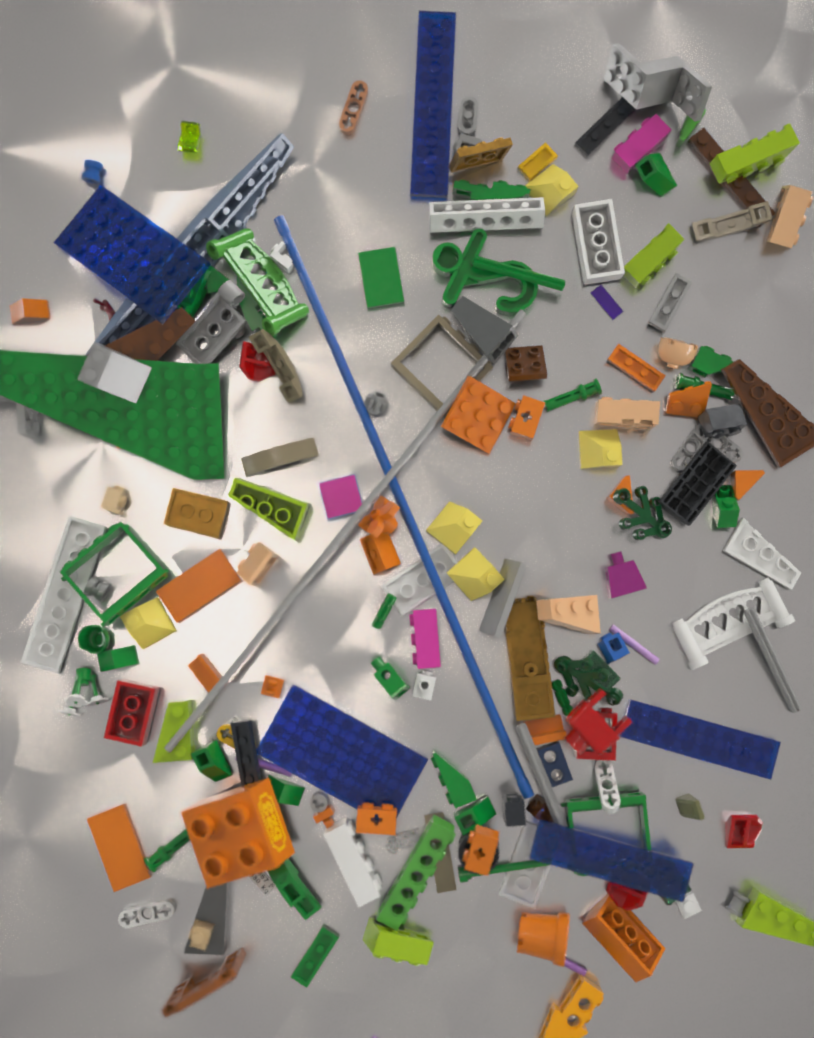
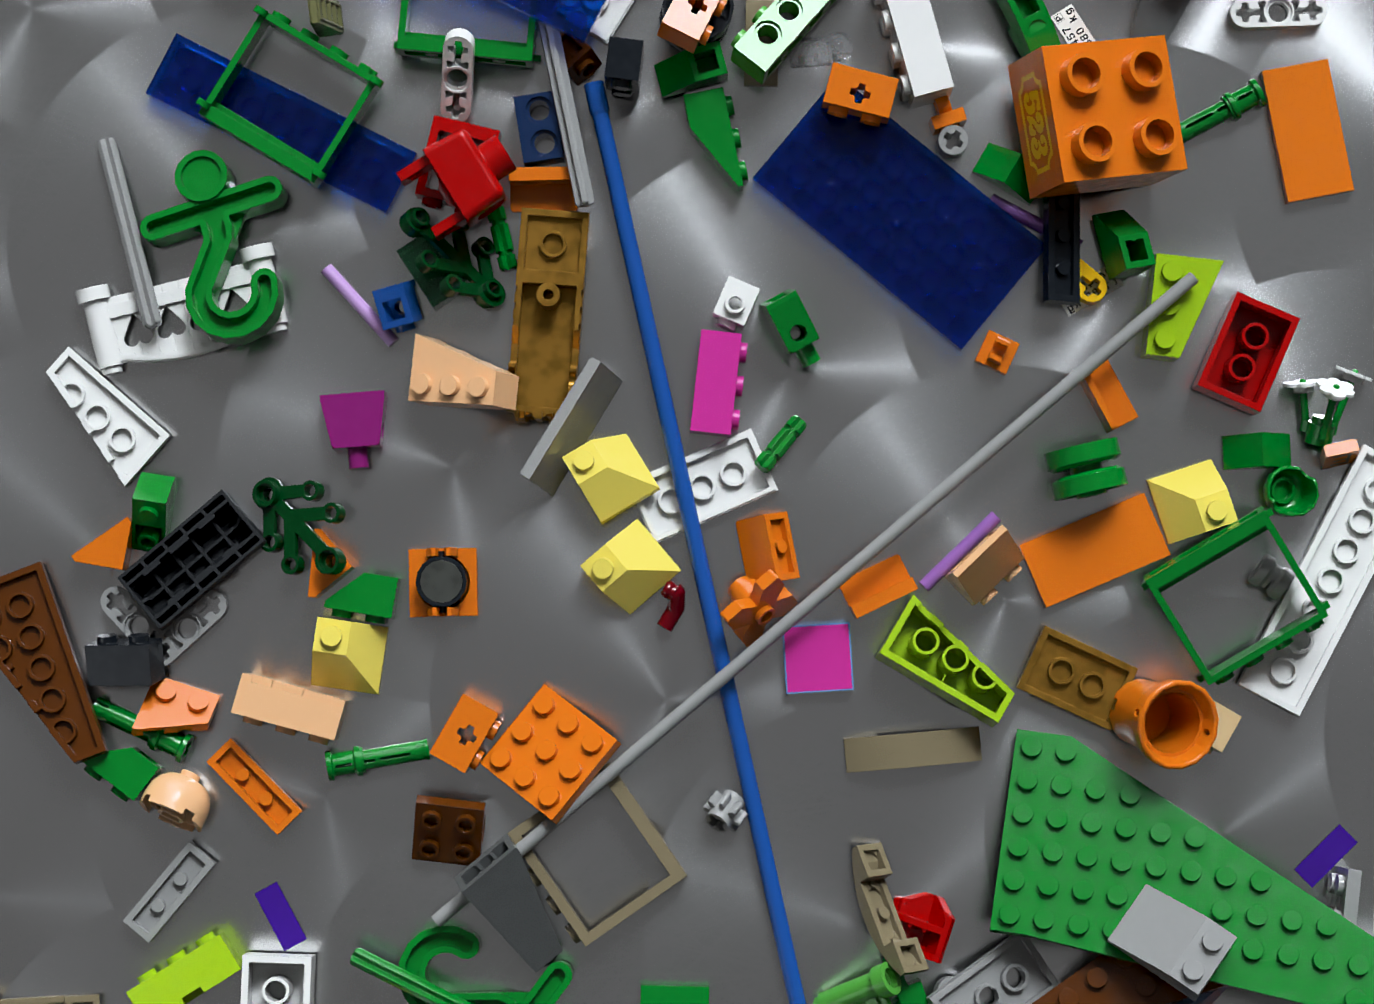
camera: 170 degrees left, 0 degrees up
none -> green piece [140,150,288,345]
none -> green window [196,5,384,188]
none -> green slope [324,572,401,625]
none -> piece [408,547,478,618]
none -> dark red arm [657,581,685,632]
none -> orange panel [840,554,918,619]
none -> medium lavender bar [919,511,1001,592]
none -> green wheel [1044,437,1128,501]
none -> orange piece [1109,679,1219,770]
none -> dark purple sticker [1294,824,1358,888]
none -> tile [1319,439,1360,469]

